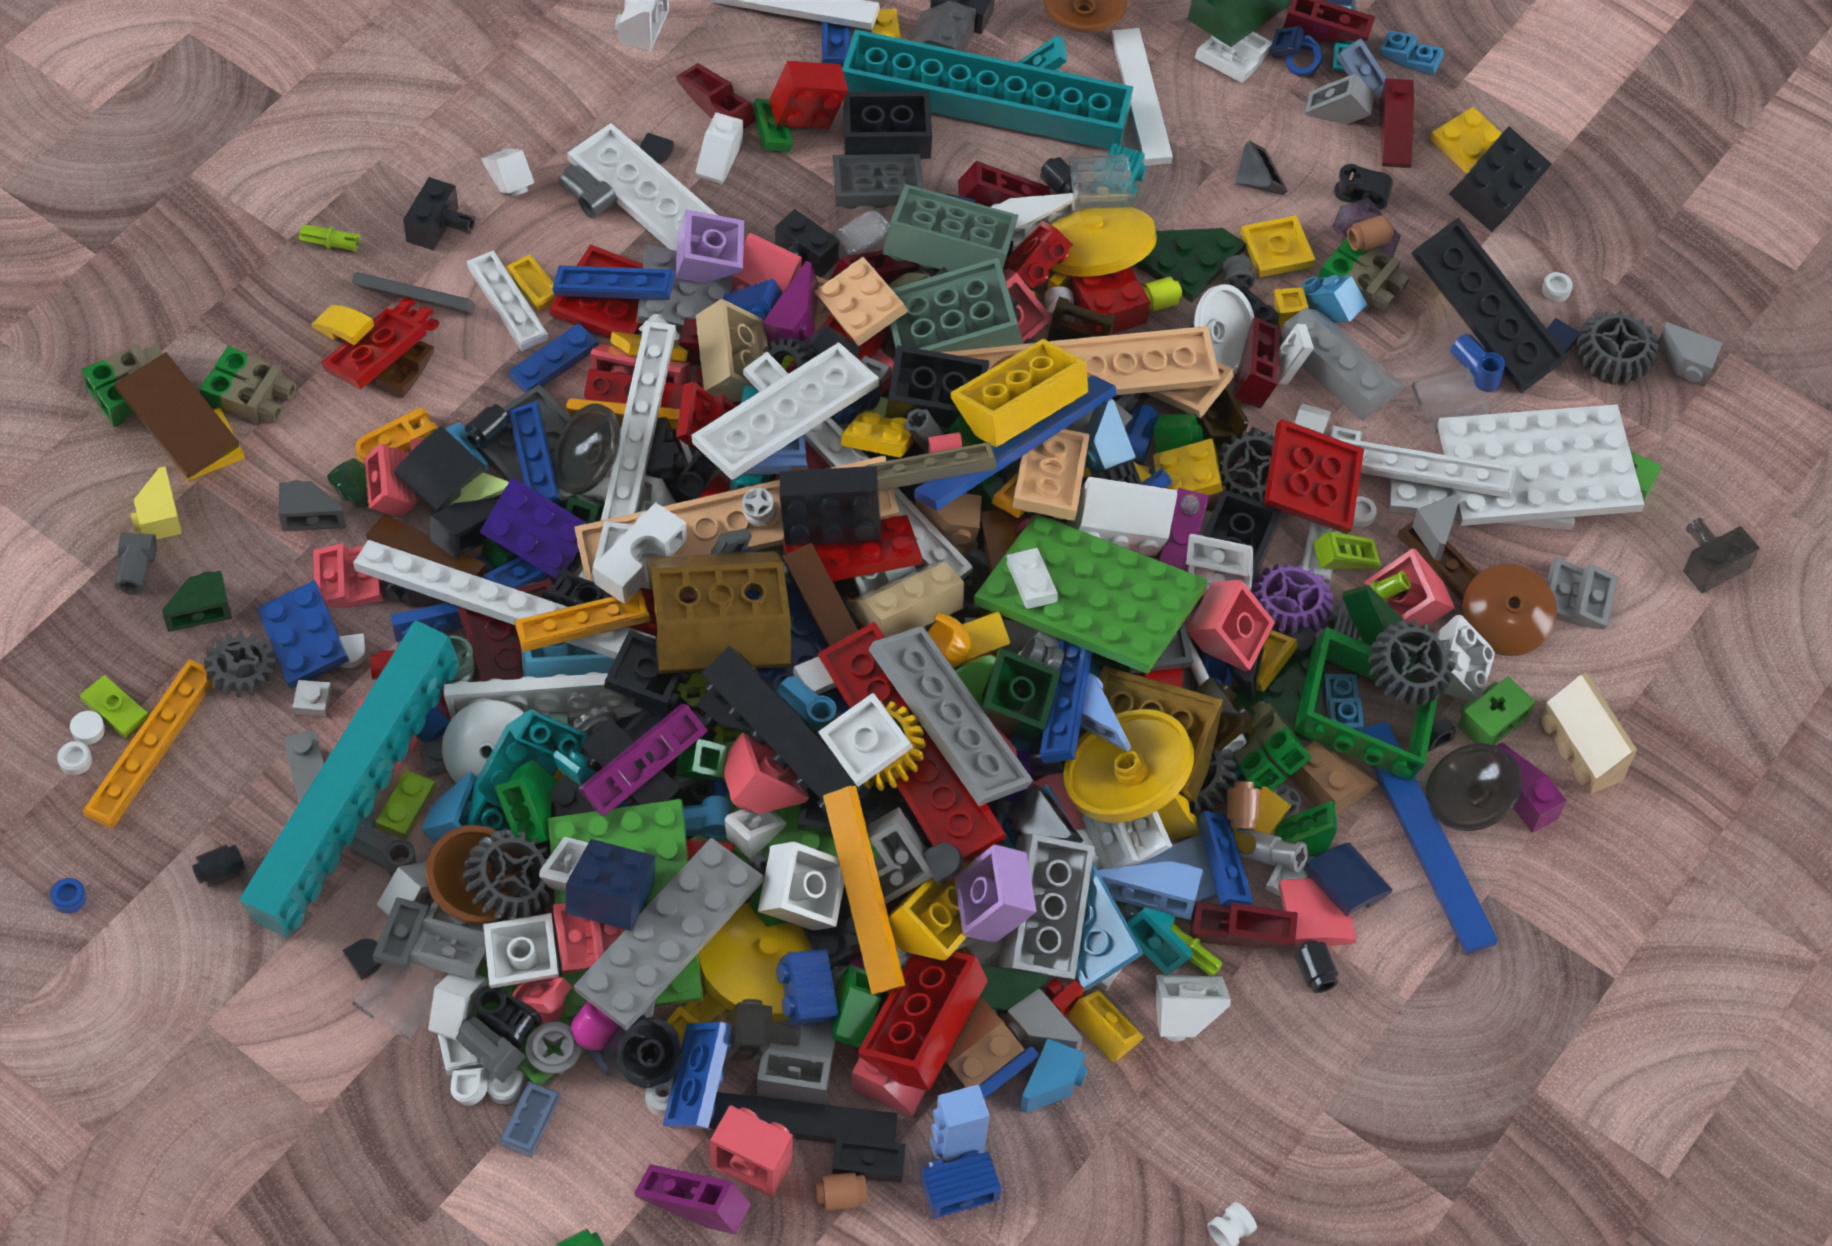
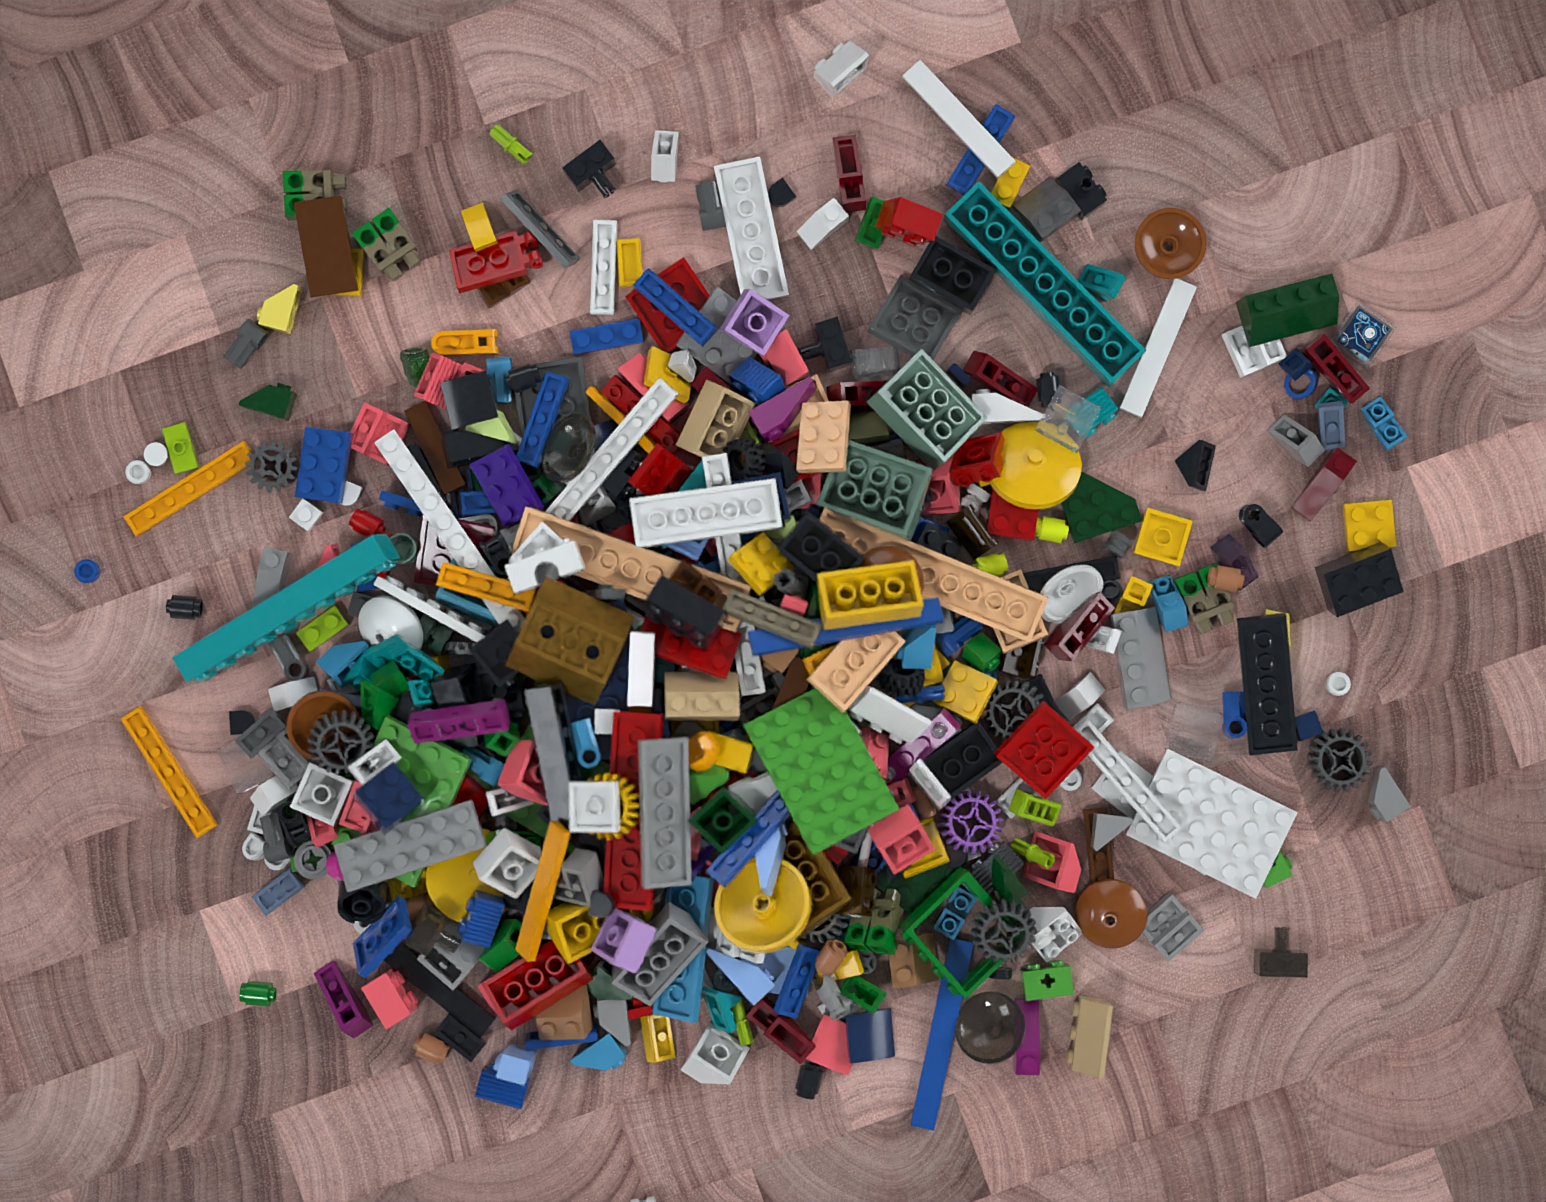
camera: 35 degrees right, 30 degrees up
dark grey slope [279,480,346,531] -> none
white wheel [742,487,776,527] -> none
black slope [1005,784,1084,843] -> none
white plate [1007,548,1057,609] -> none
dark grey wheel [1020,636,1064,670] -> none
none -> light orange tile [120,706,218,838]

